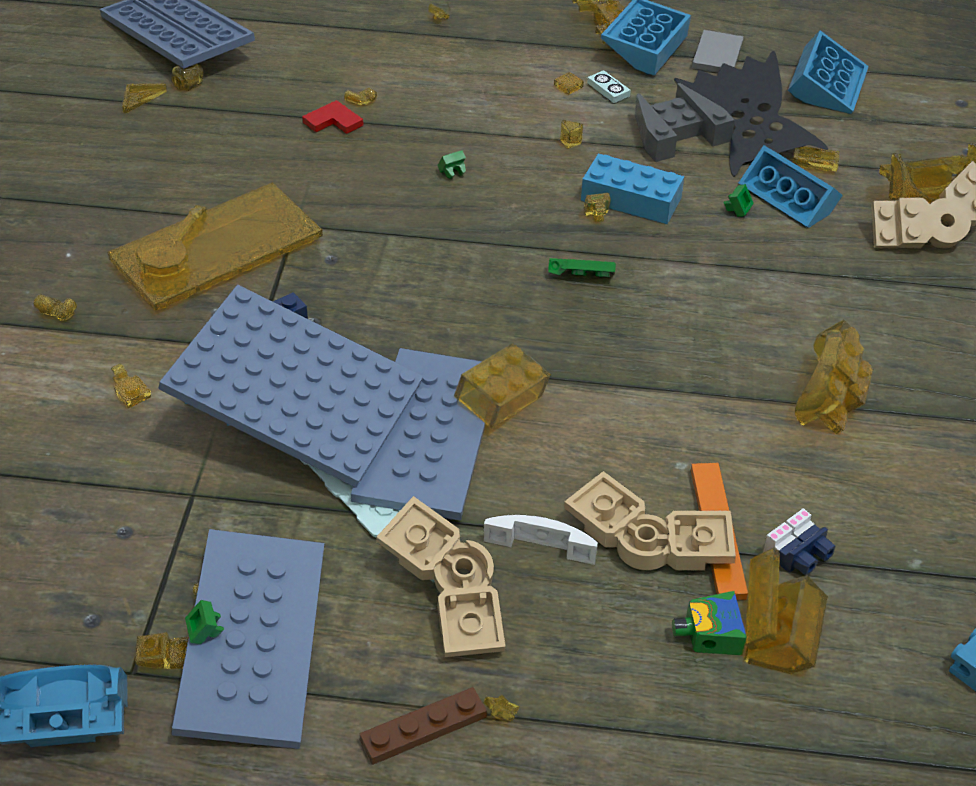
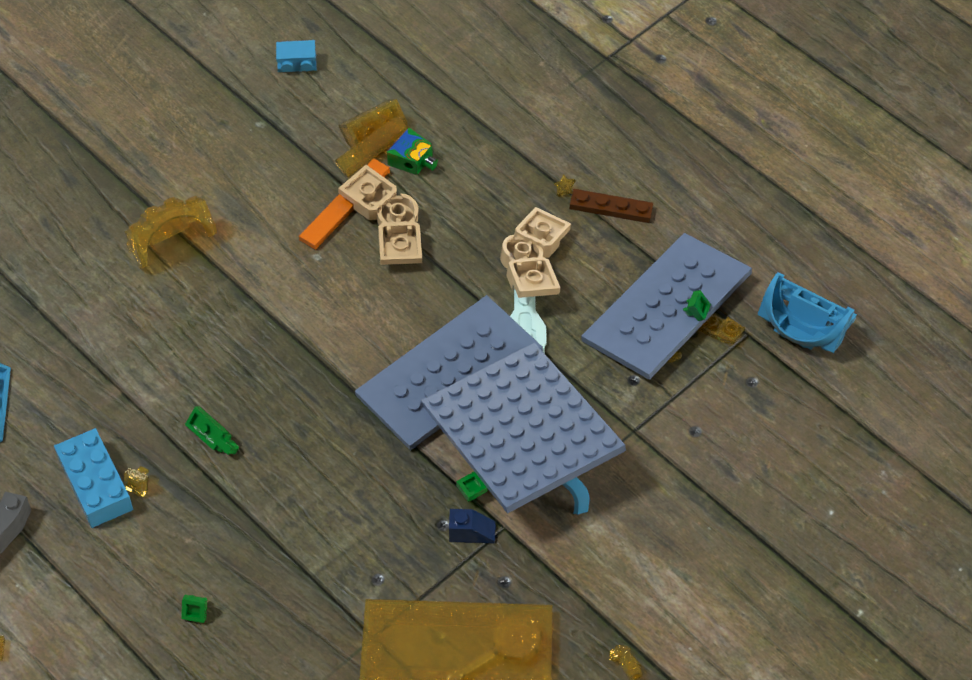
camera: 140 degrees left, 10 degrees up
clear yellow plate [111,363,151,409] -> none
clear yellow brick [454,343,551,428] -> none
white slope [484,515,598,565] -> none
clear yellow slope [560,120,583,149] -> none
green tile [723,184,754,217] -> none
dark blue hips [763,508,836,576] -> none

